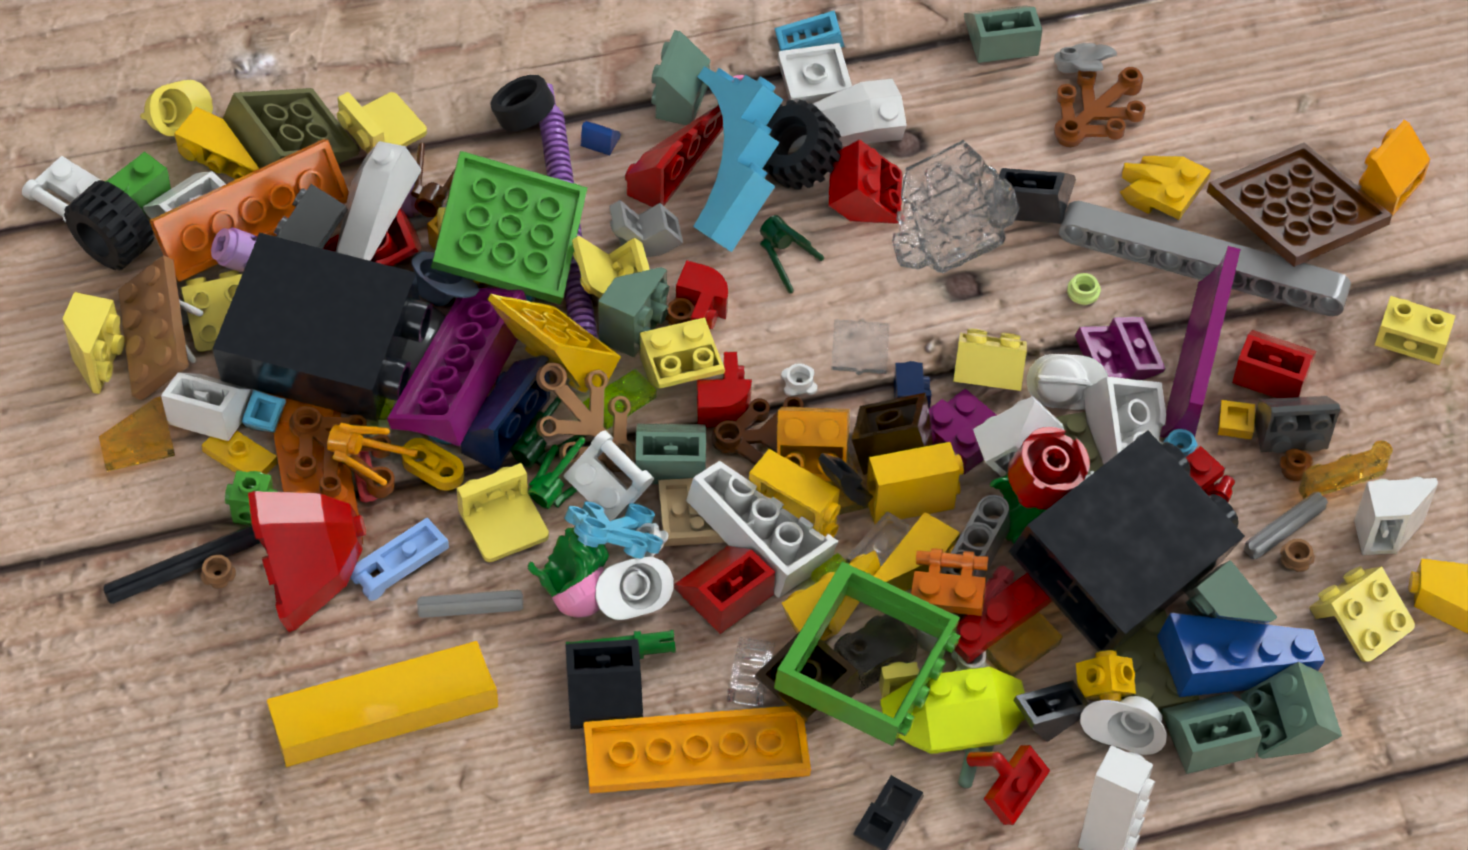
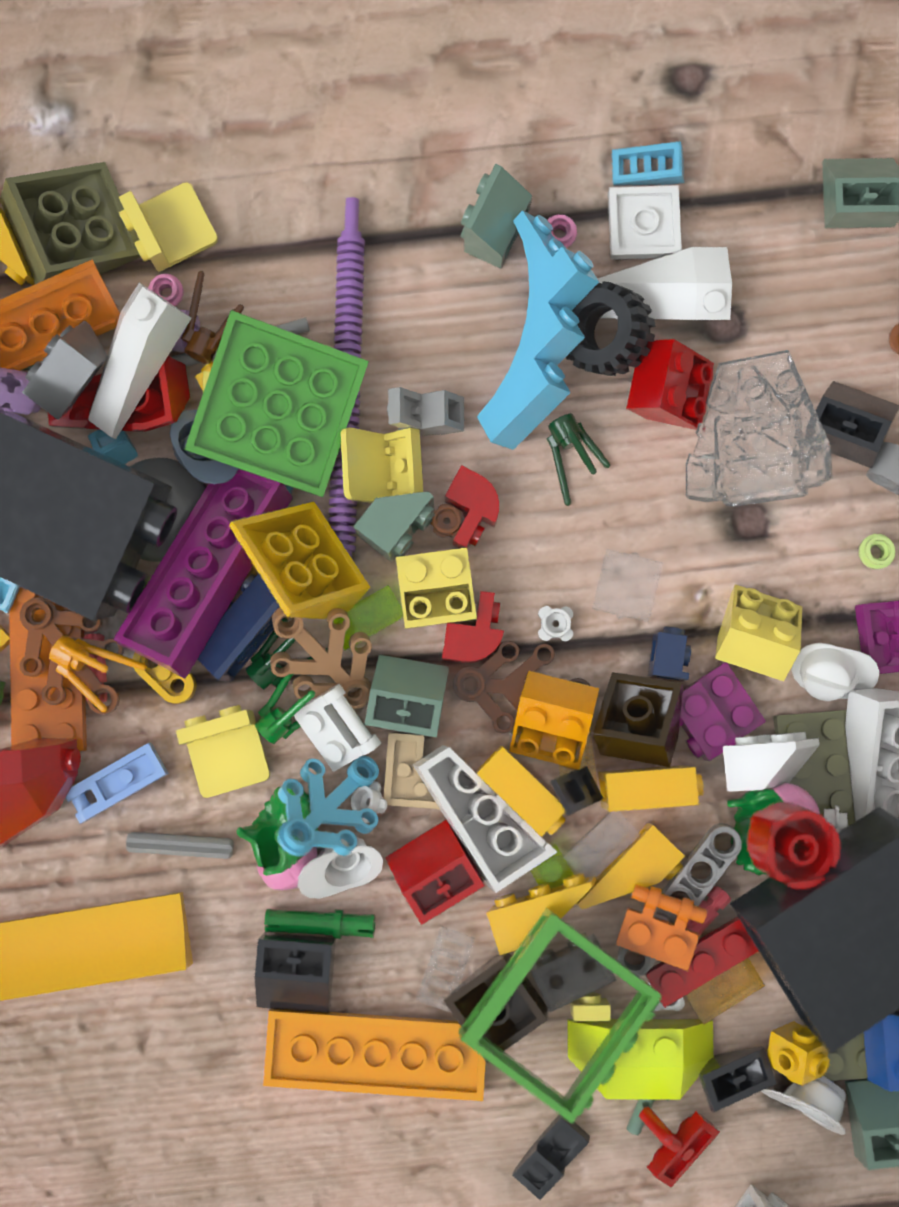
camera: 15 degrees right, 30 degrees up
black tyre [490,75,555,131] -> none
blue slope [580,121,621,156] -> none
red wedge [625,105,723,207] -> none

